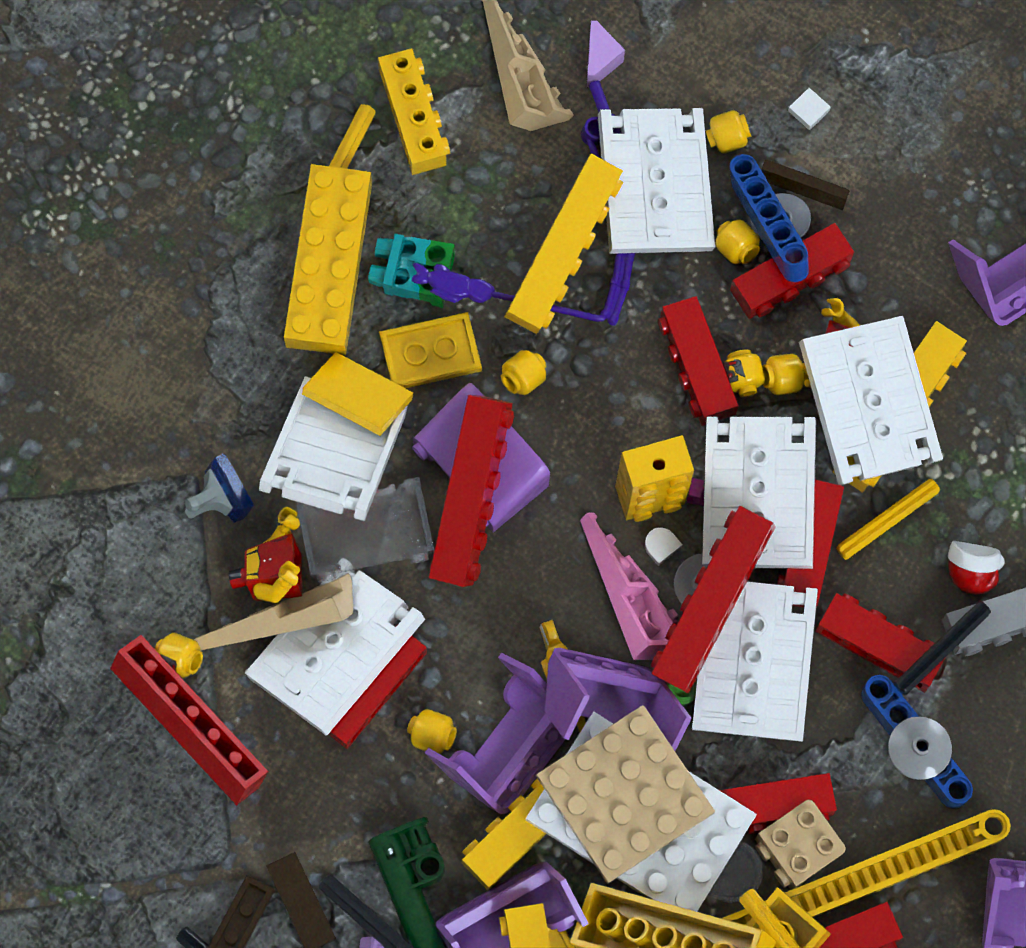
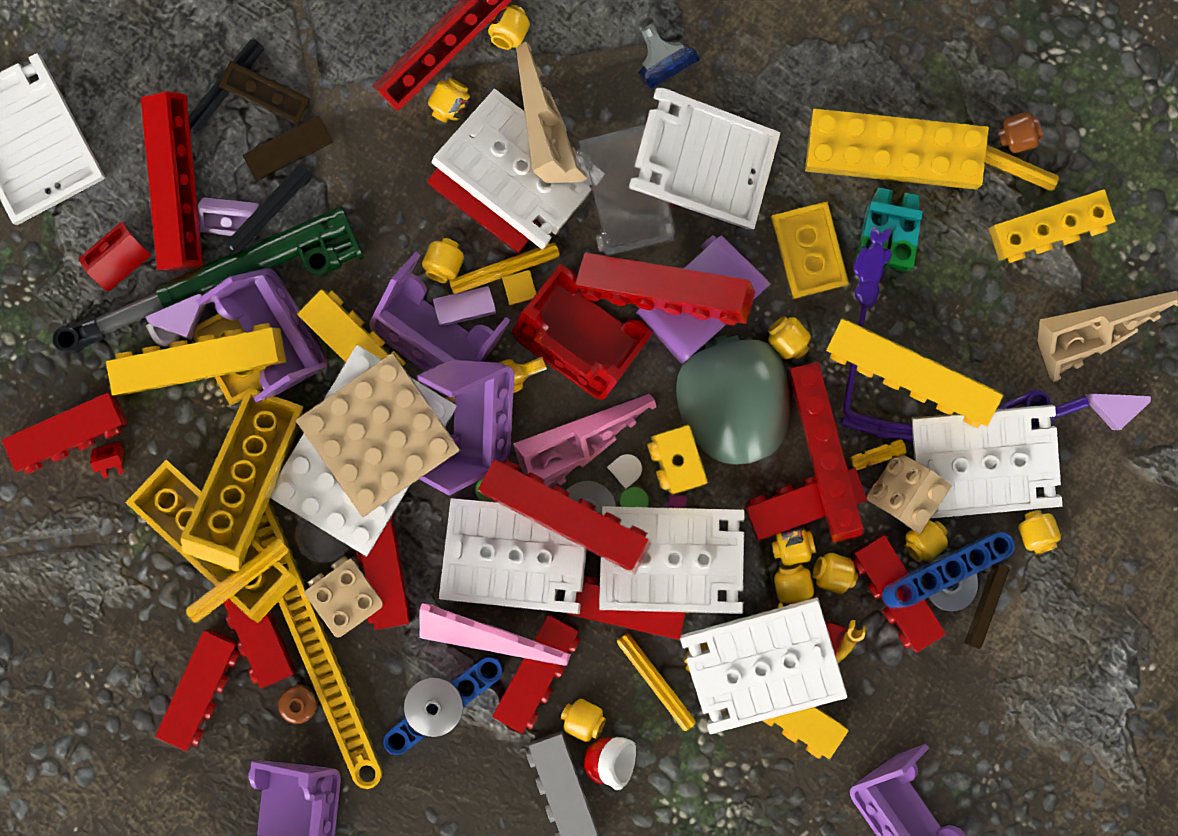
camera: 90 degrees right, 15 degrees up
torso [229,507,302,603] -> none
yellow tile [302,352,413,436] -> none
white tile [788,88,831,130] -> none
black axle [894,601,991,695] -> none
none -> dark orange head [278,684,318,724]
none -> bright pink wedge [420,603,571,666]
none -> yellow head [428,78,471,123]
none -> lavender slope [433,286,496,327]
none -> yellow axle [450,243,560,294]
none -> yellow tile [502,270,536,306]
none -> red windscreen [512,264,654,400]
none -> yellow head [561,699,606,742]
none -> bright green tile [620,487,649,507]
none -> sand green piece [676,335,791,464]
none -> red brick [790,362,863,542]
none -> yellow head [812,553,858,594]
none -> yellow axle [850,440,907,470]
none -> tan bracket [867,455,952,534]
none -> dark orange head [998,112,1043,153]

